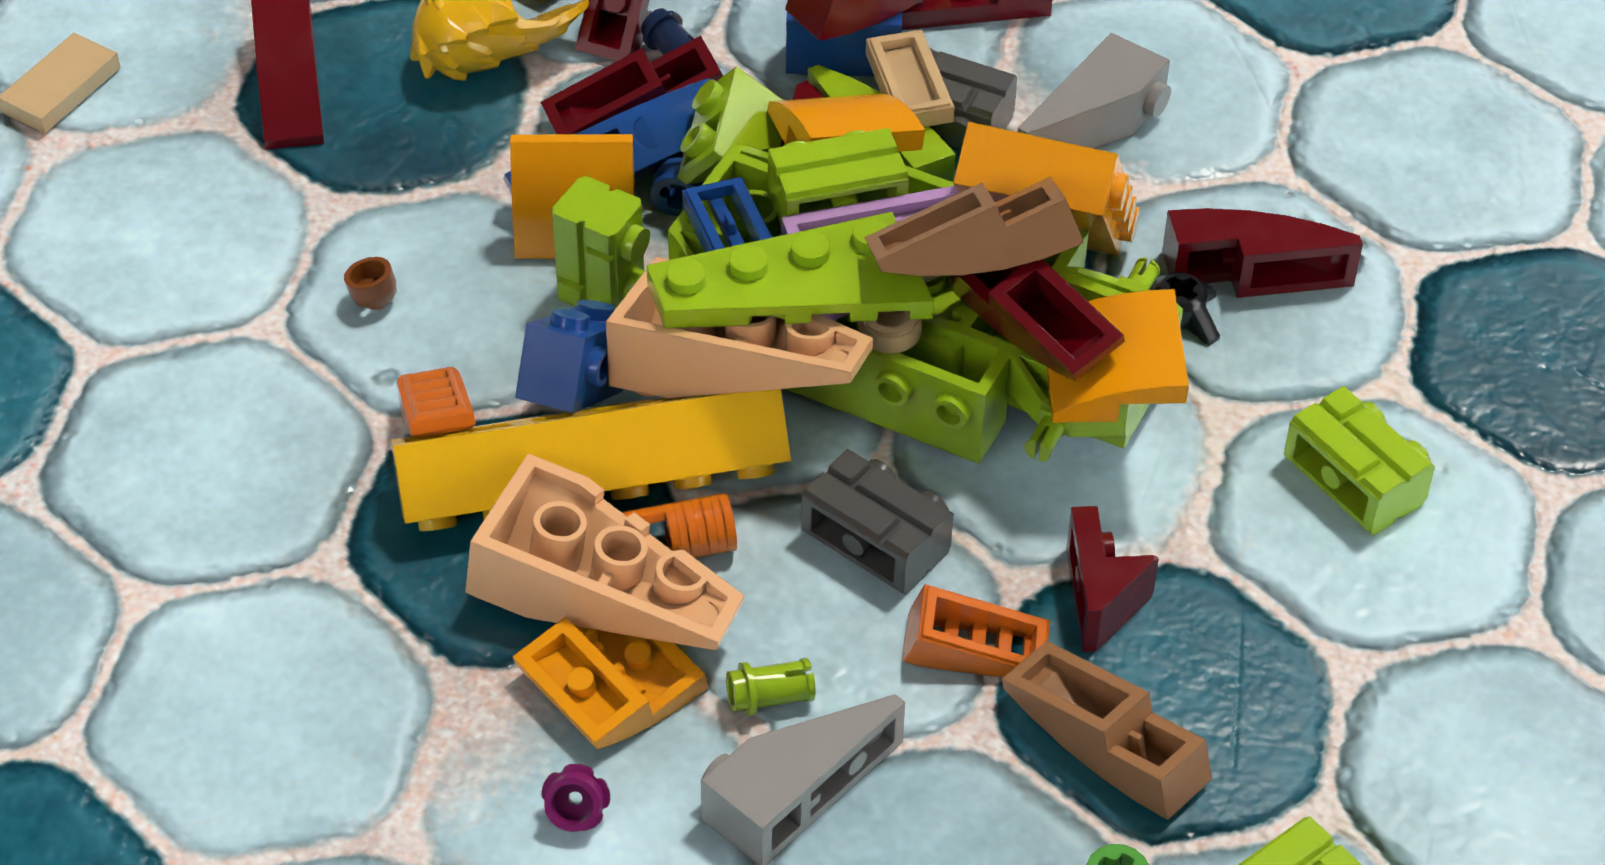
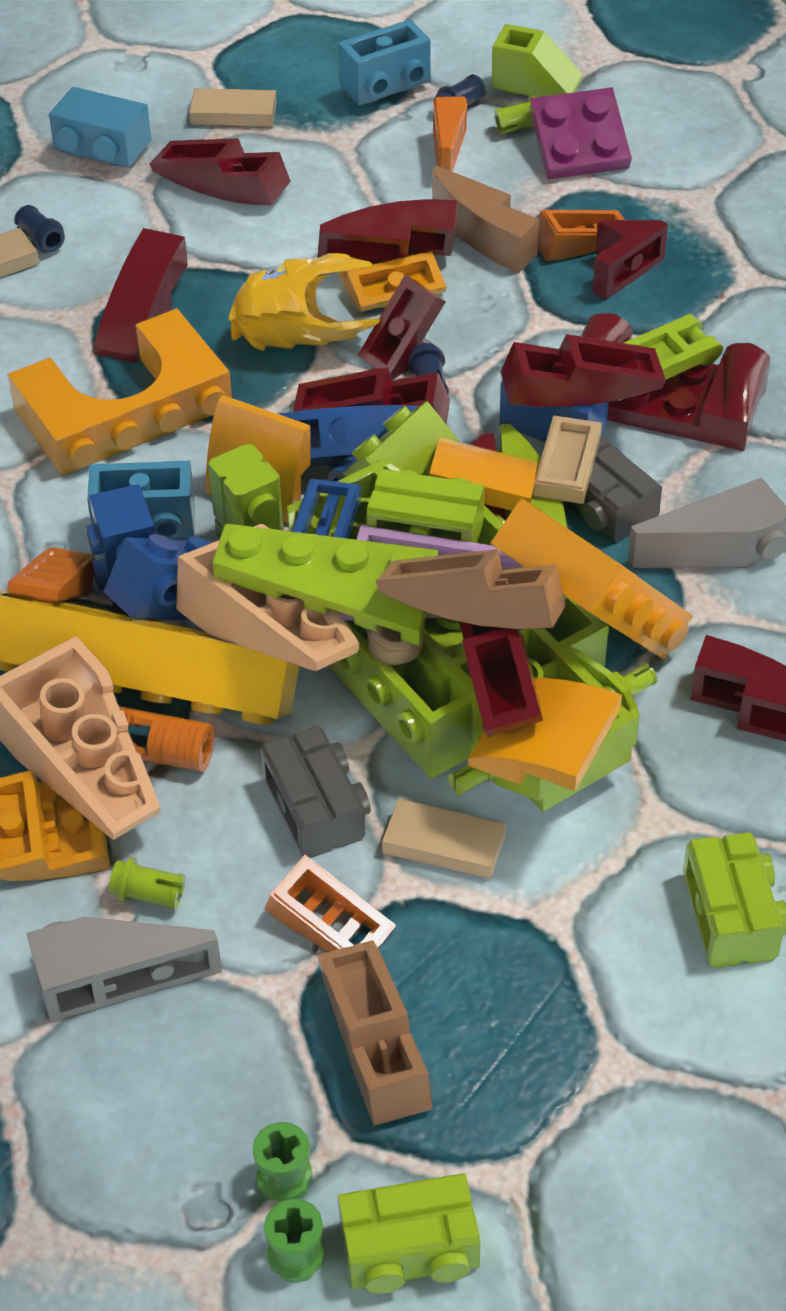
camera: 30 degrees right, 0 degrees up
dark orange hinge [344,257,397,310] -> none
dark red slope [1066,506,1159,652] -> none
black piece [1149,273,1220,346] -> none
none -> light orange arch [7,308,232,476]
none -> dark blue pin [14,205,65,252]
none -> blue brick [86,484,155,609]
none -> dark azure brick [87,460,195,540]
none -> tan tile [382,798,506,879]

